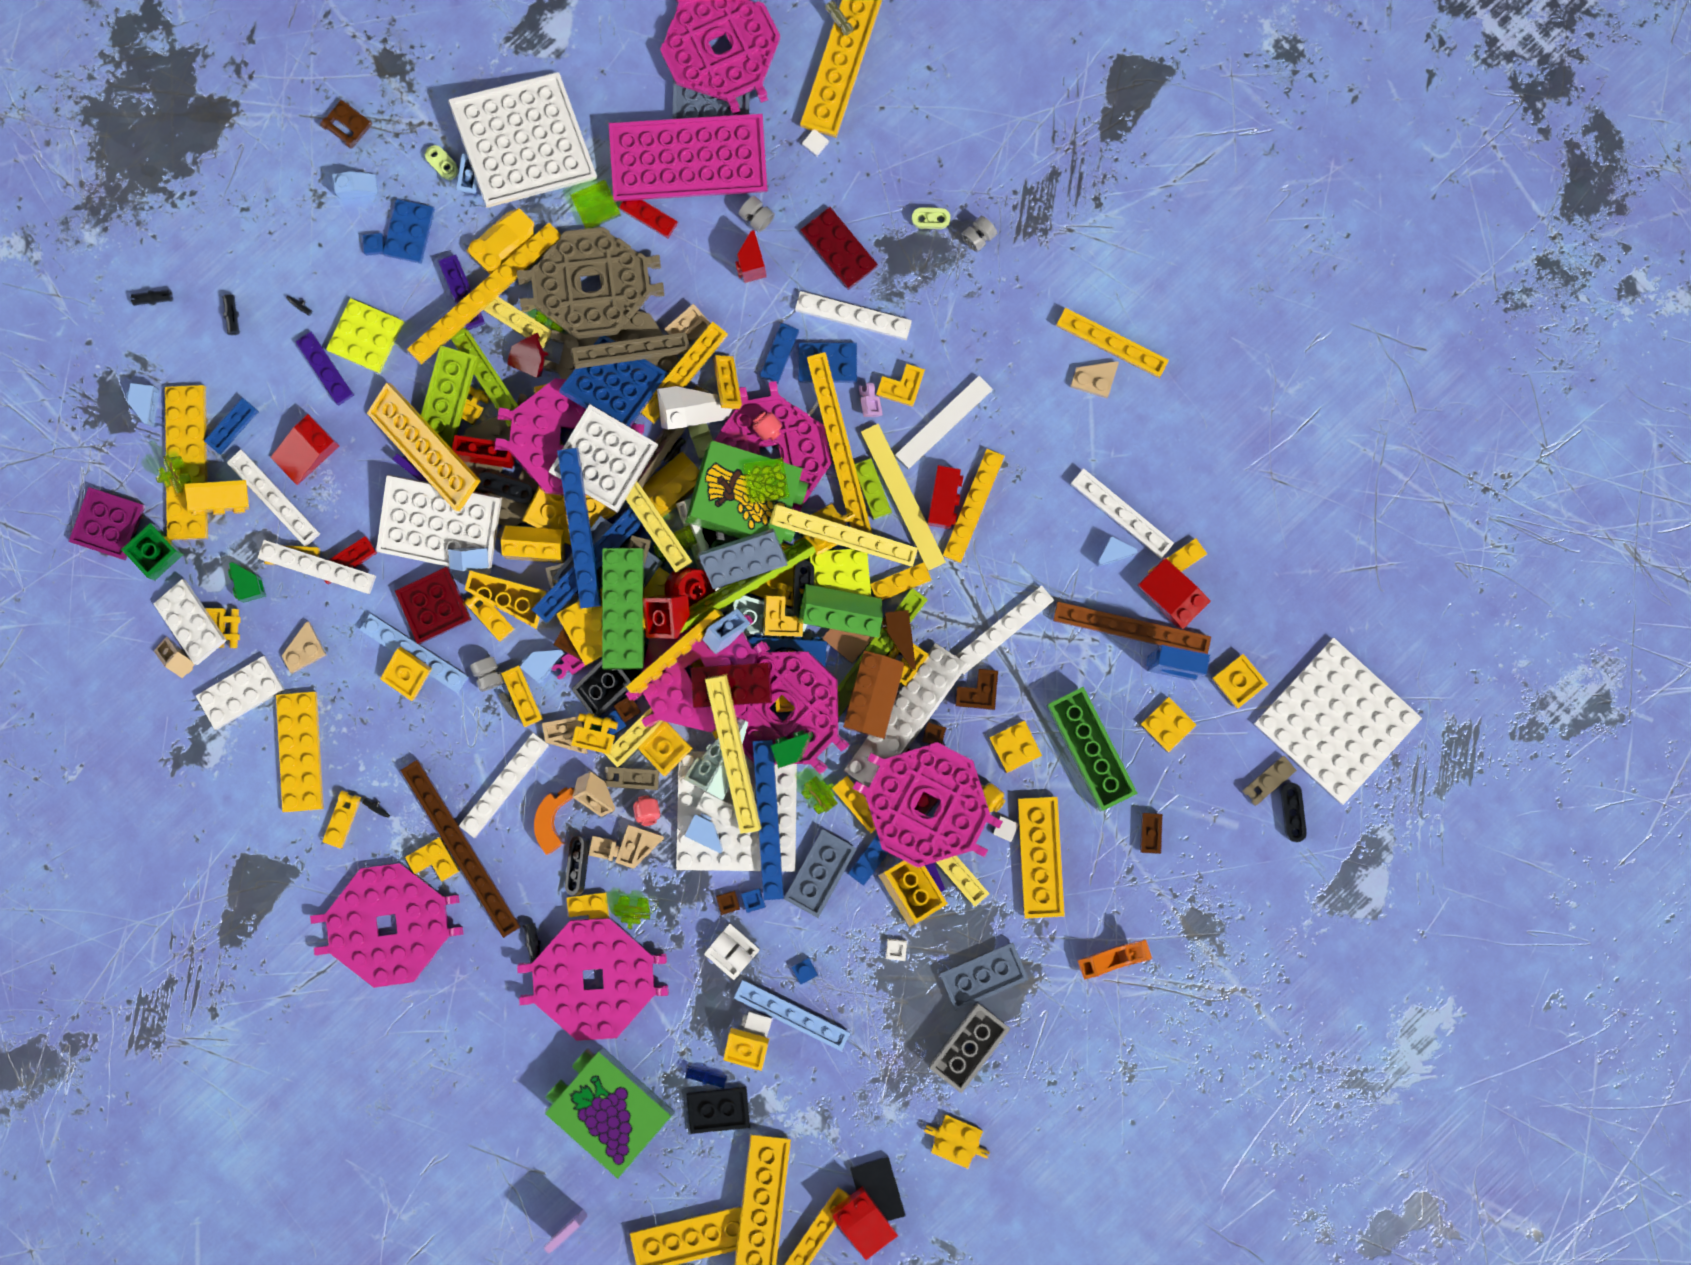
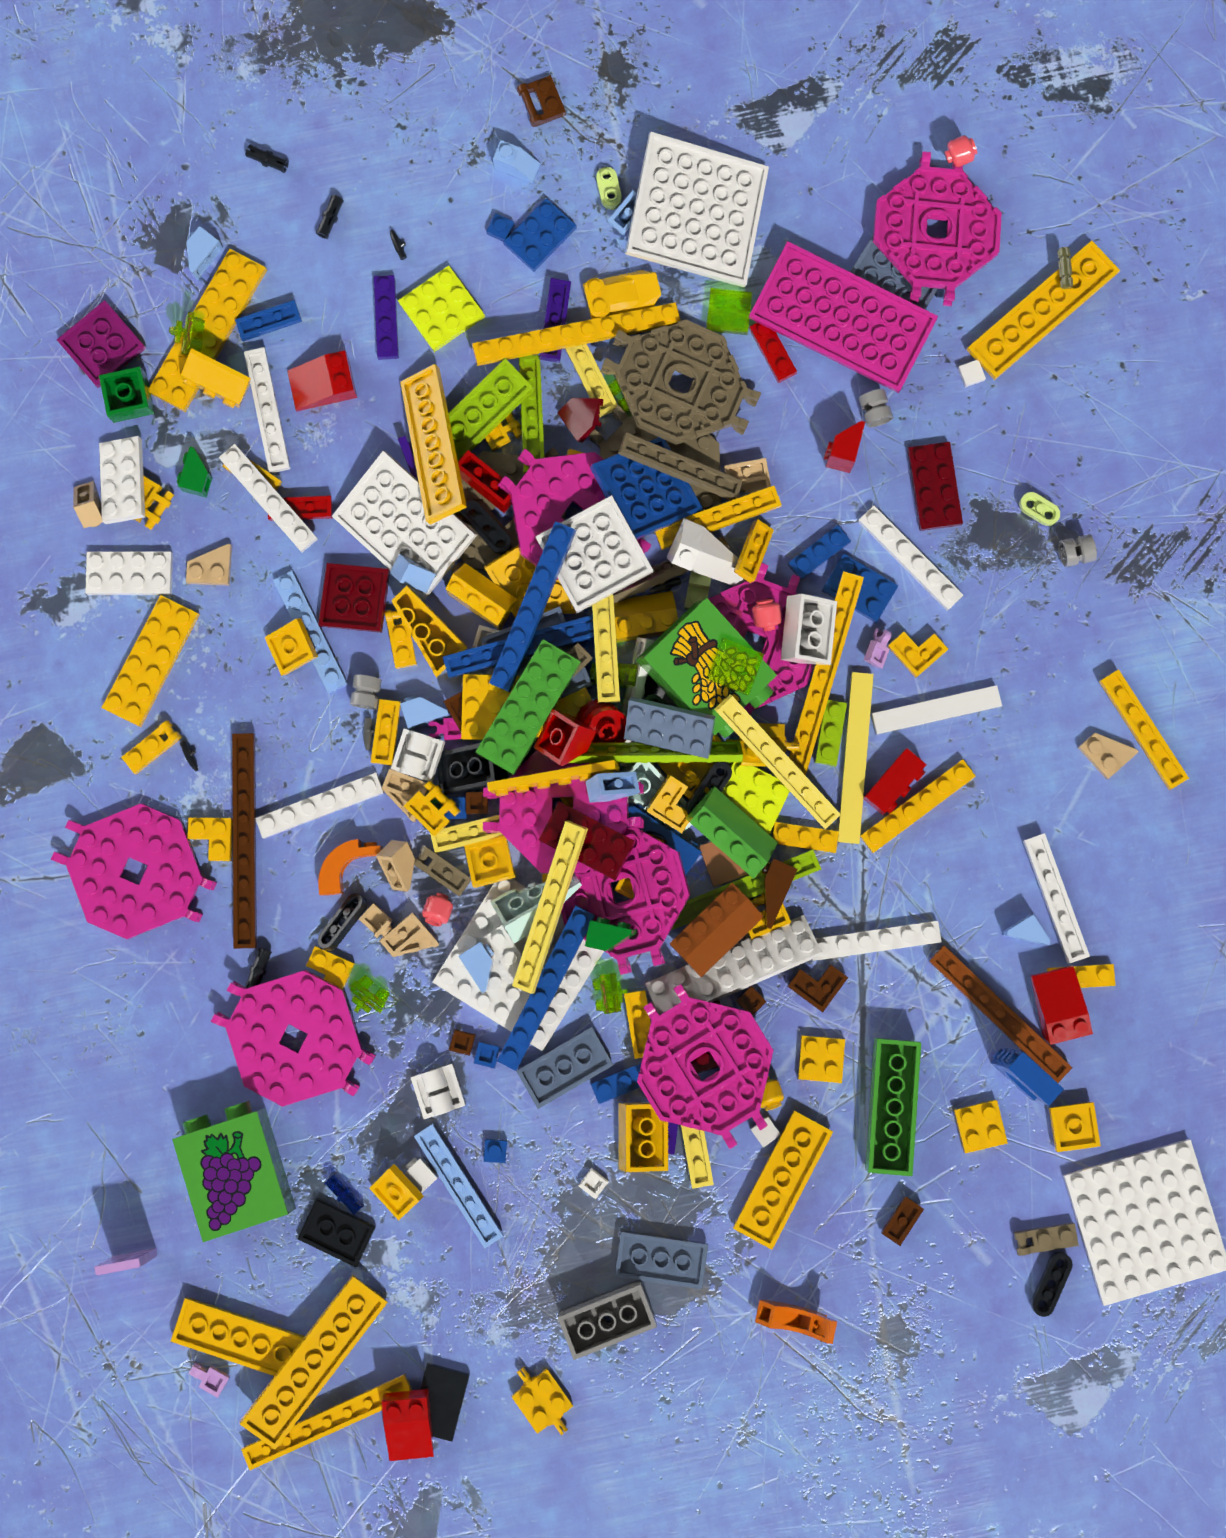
camera: 30 degrees right, 0 degrees up
none -> white plate [391,729,445,782]
none -> white slope [781,594,837,665]

